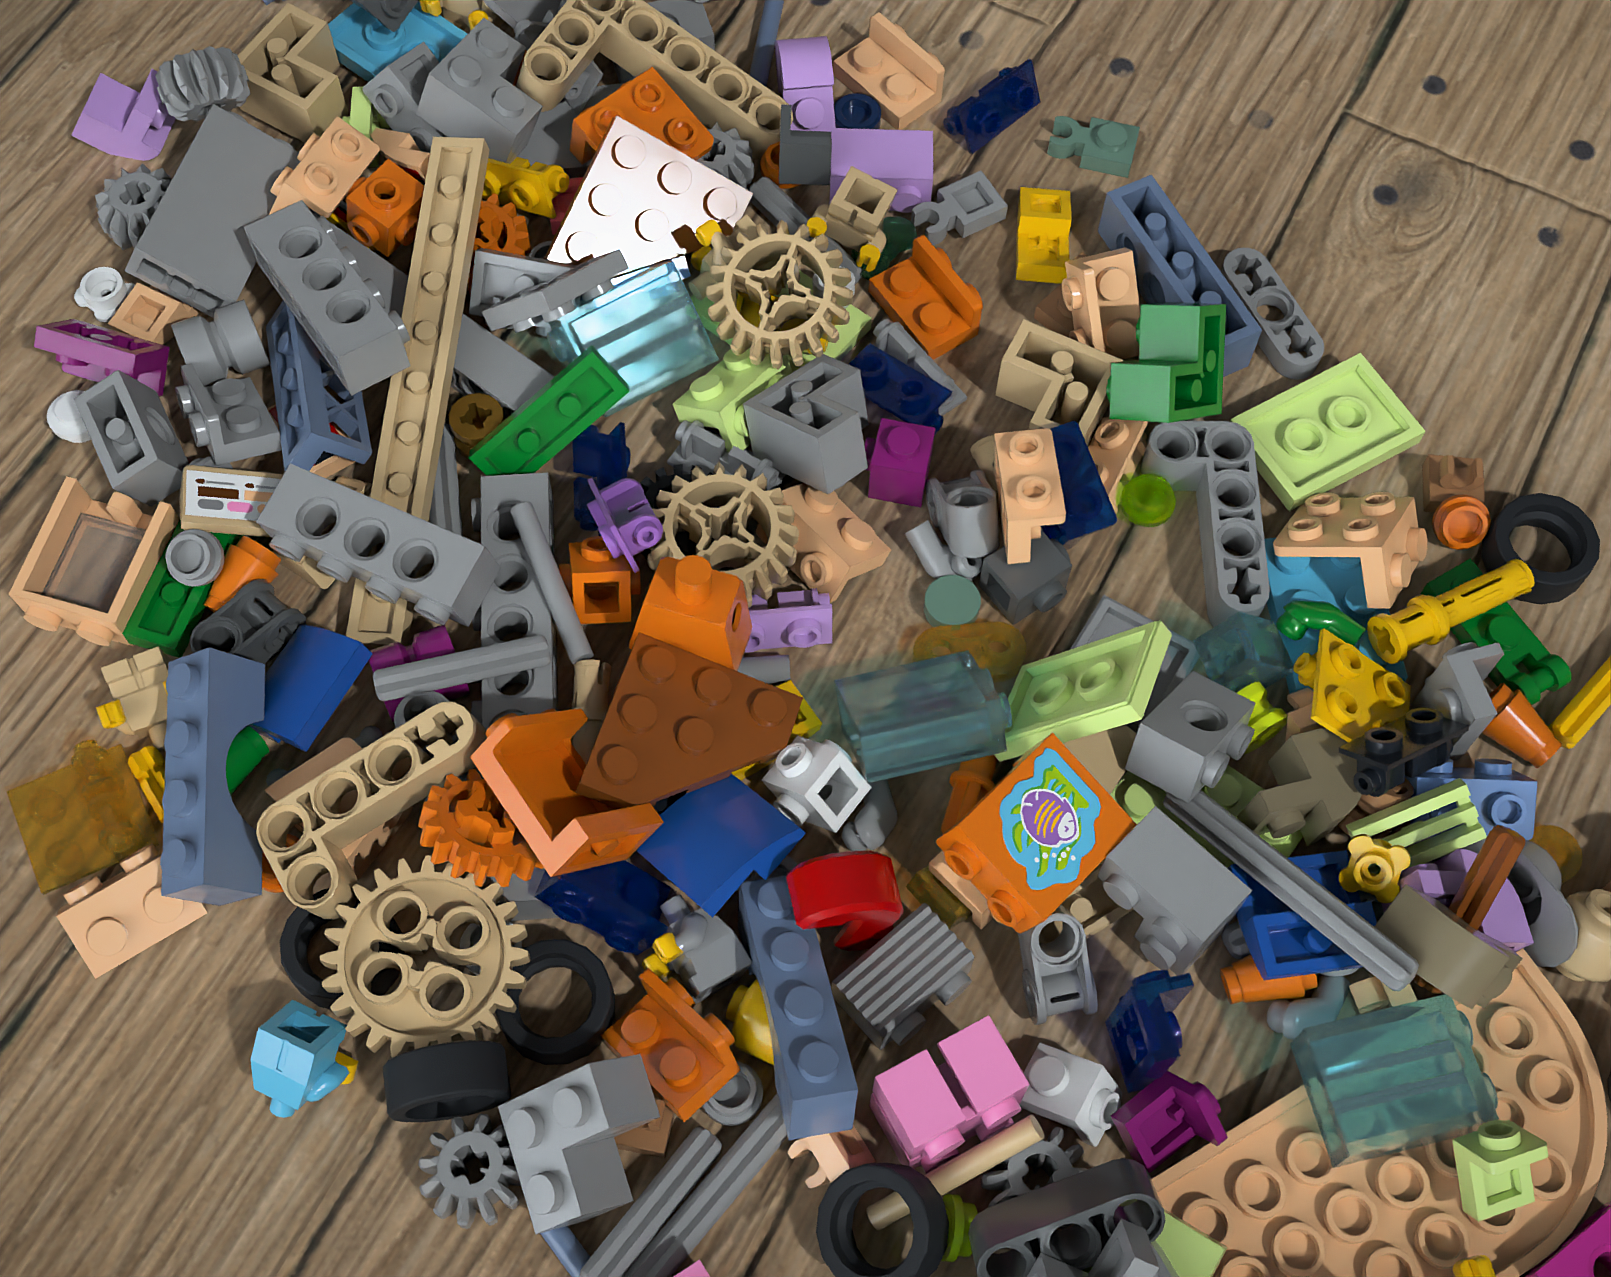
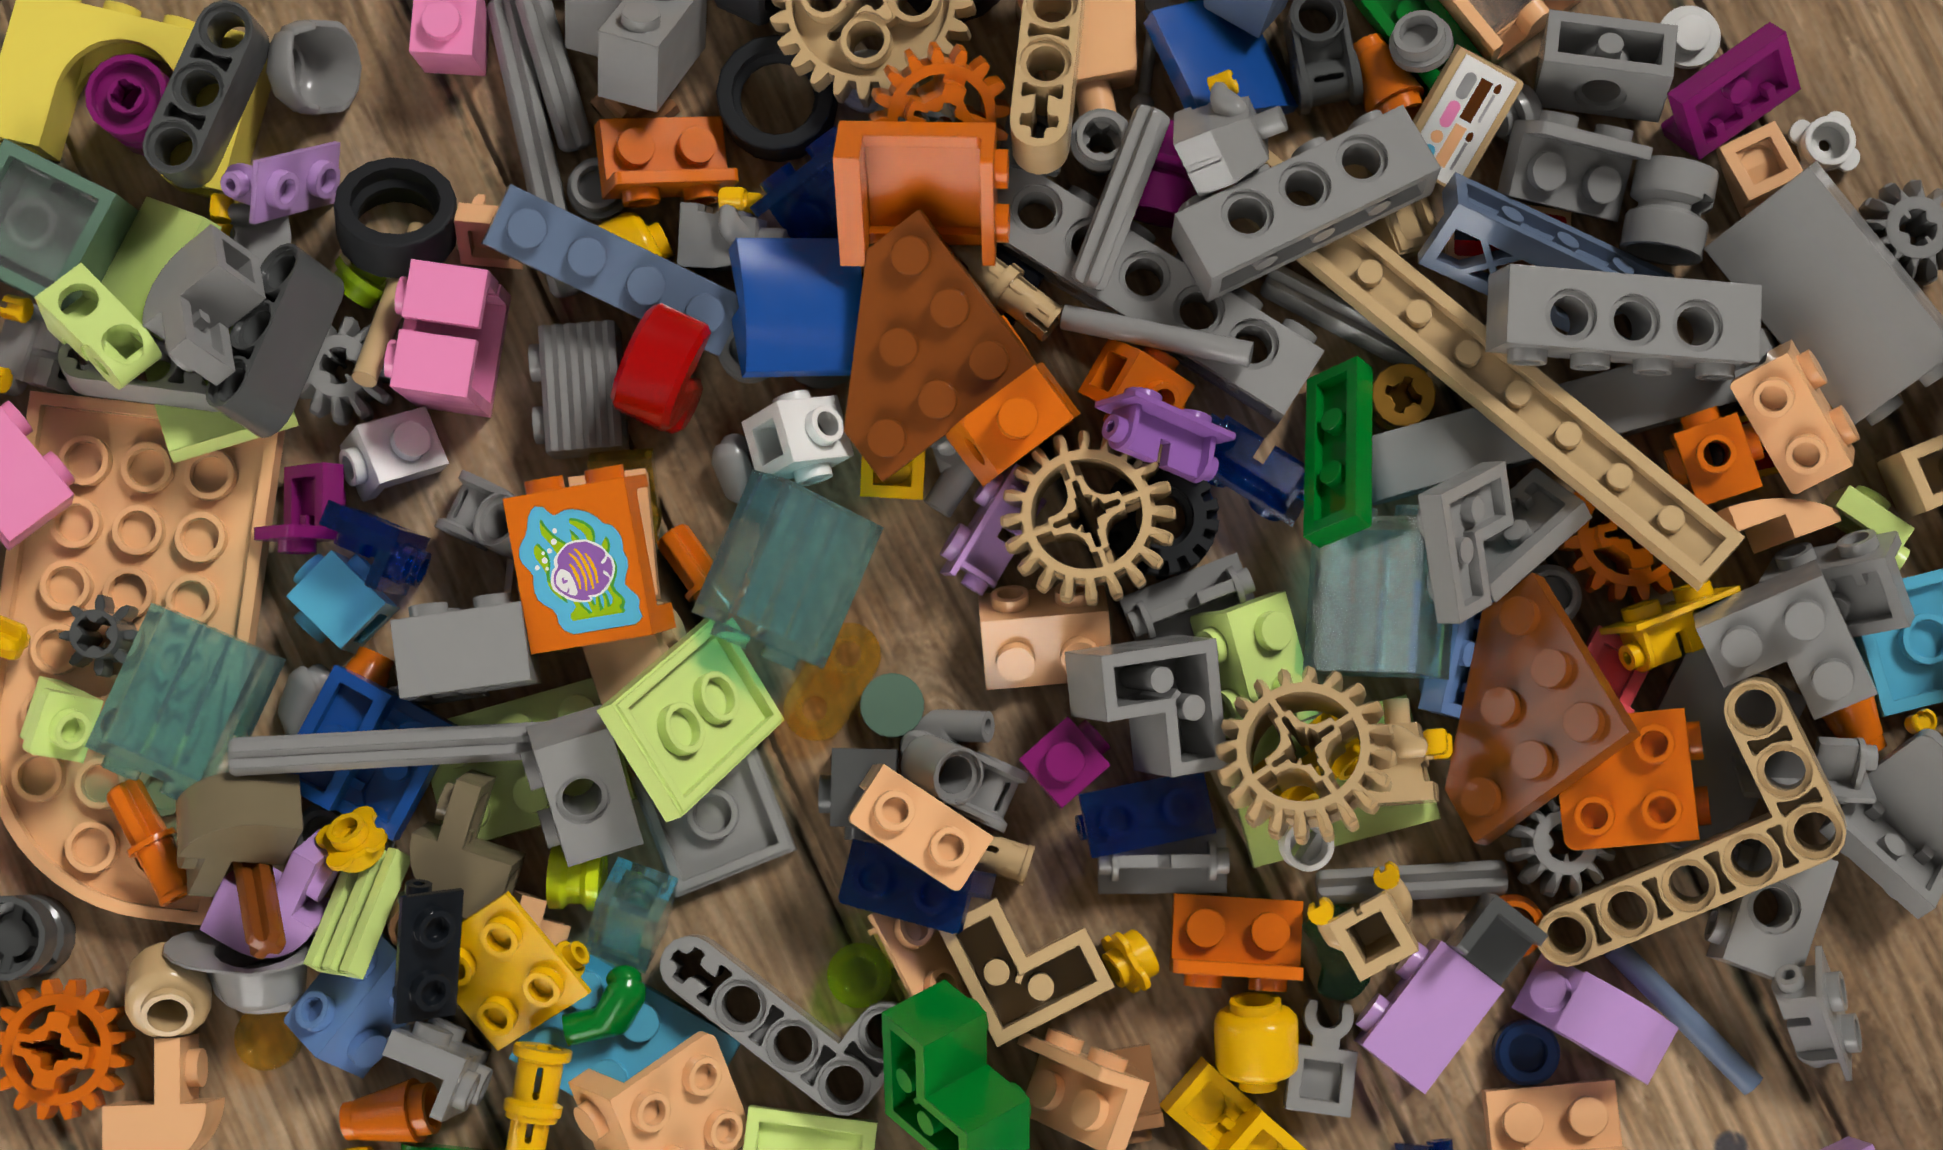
camera: 135 degrees right, 20 degrees up
none -> dark grey gear [59,595,149,677]
none -> orange axle [107,778,188,907]
none -> medium azure brick [286,550,400,654]
none -> yellow plate [1101,929,1159,994]
none -> light grey piece [1173,69,1288,197]
none -> yellow head [1214,992,1299,1094]

